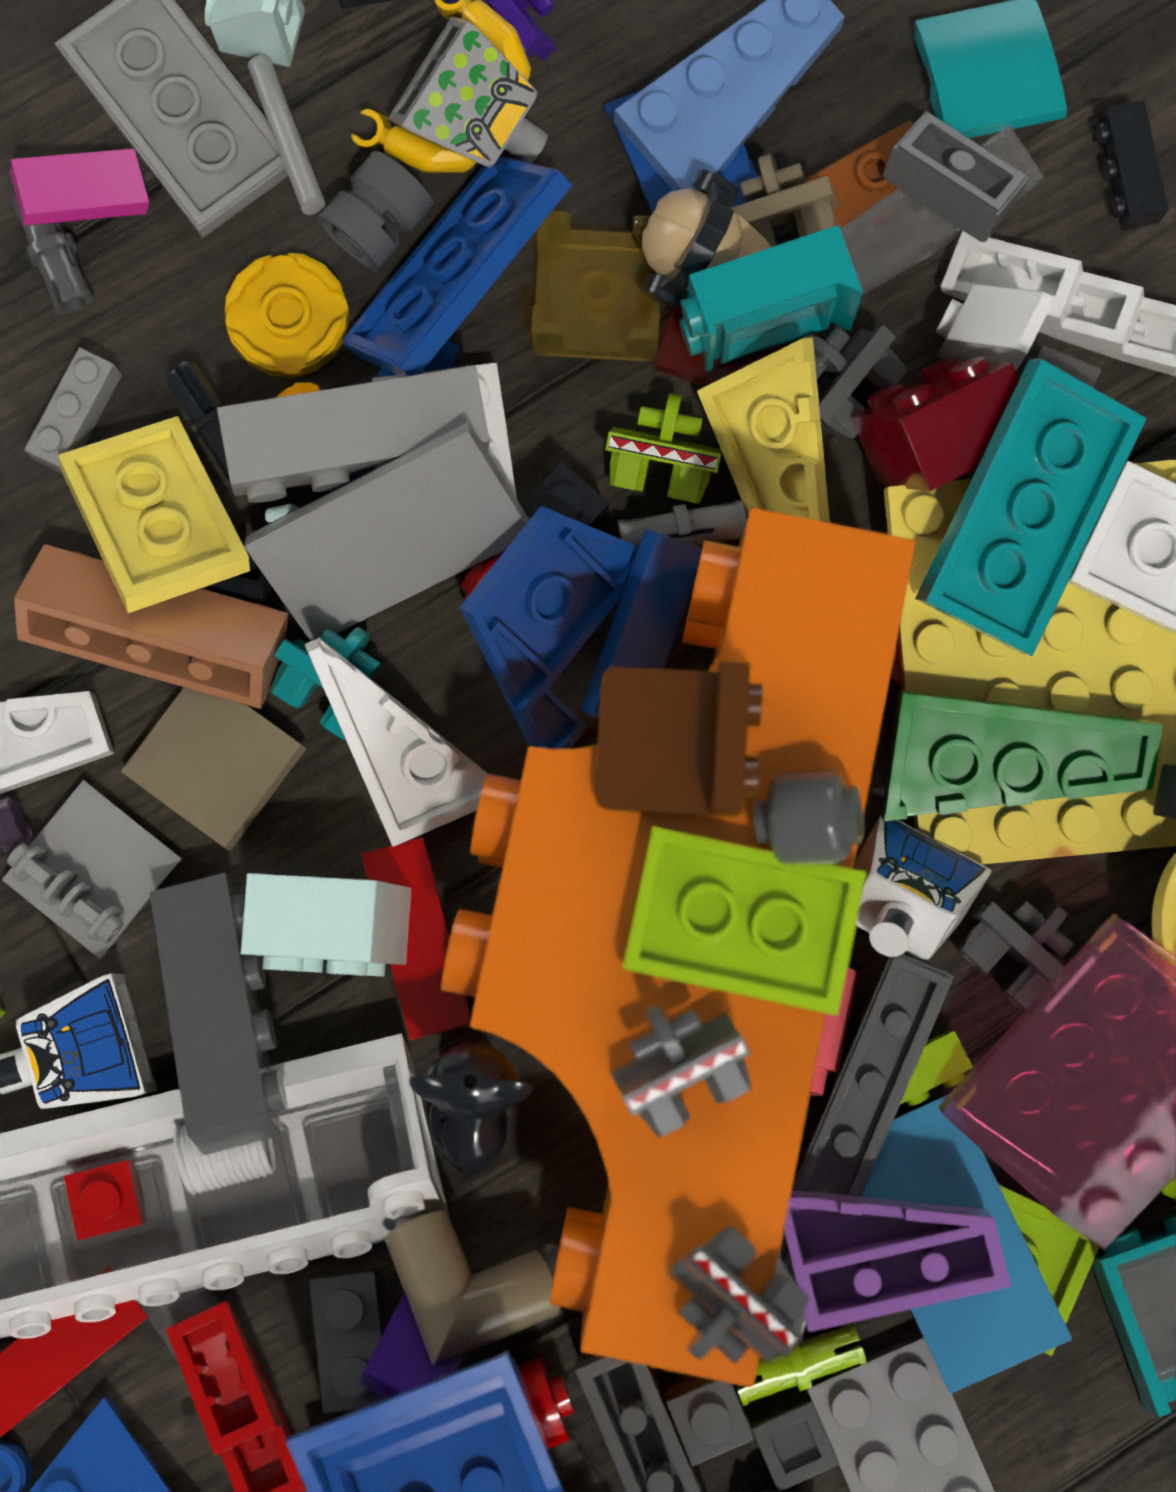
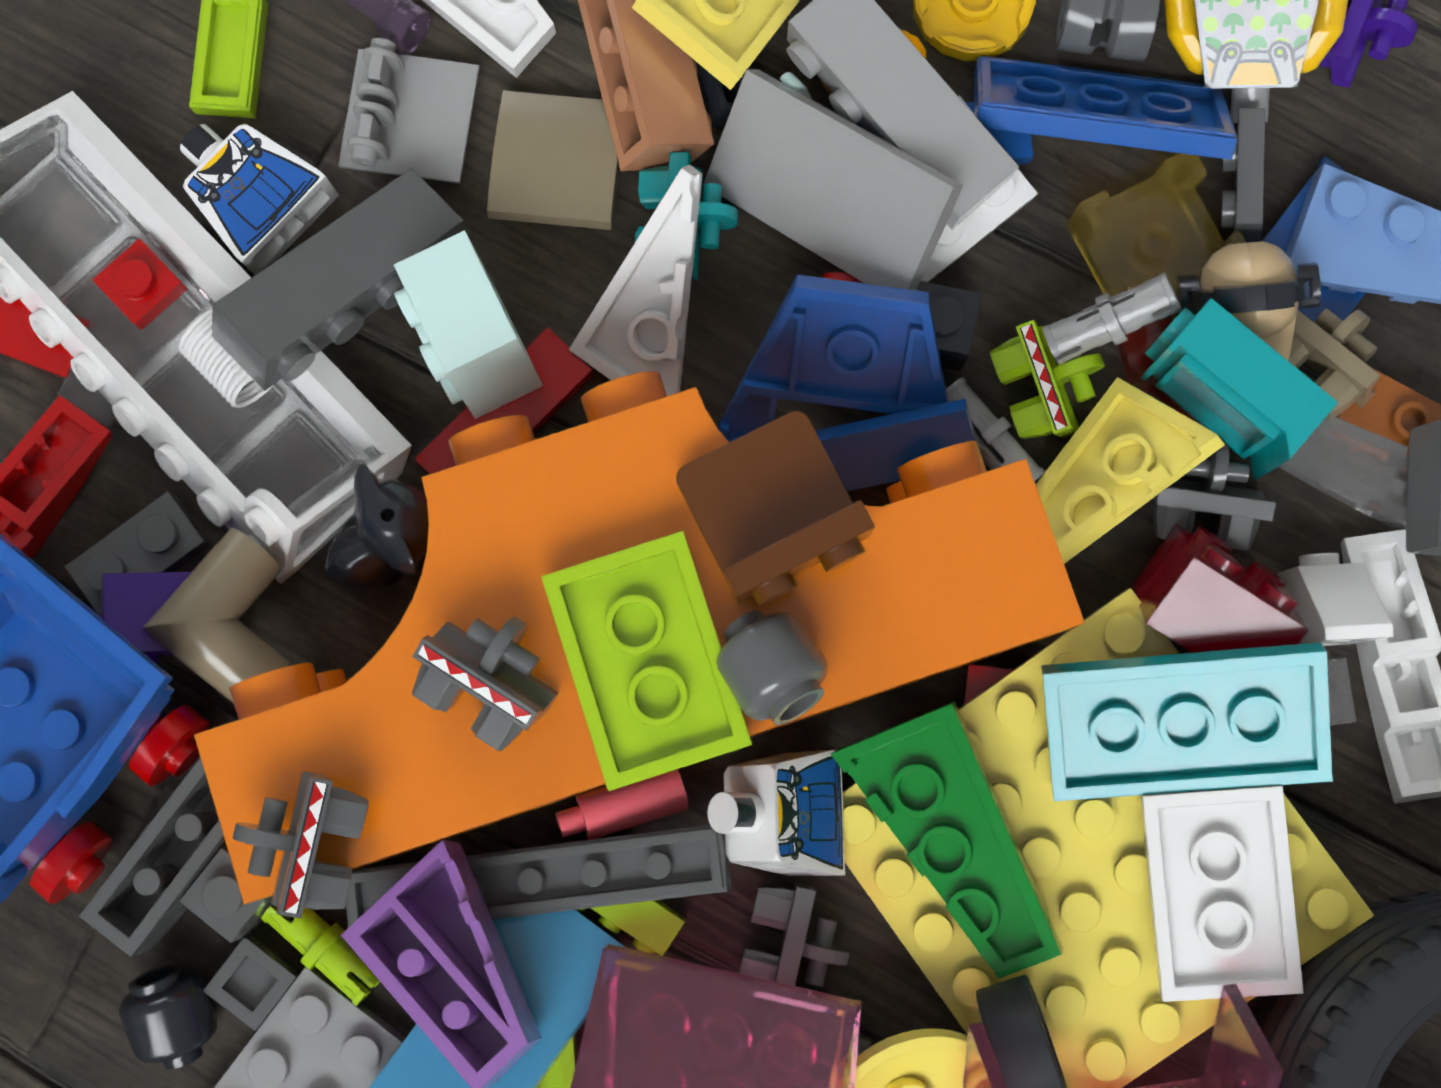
camera: 65 degrees right, 0 degrees up
none -> light grey pin [1043,272,1182,365]
none -> dark grey plate [1221,108,1265,244]

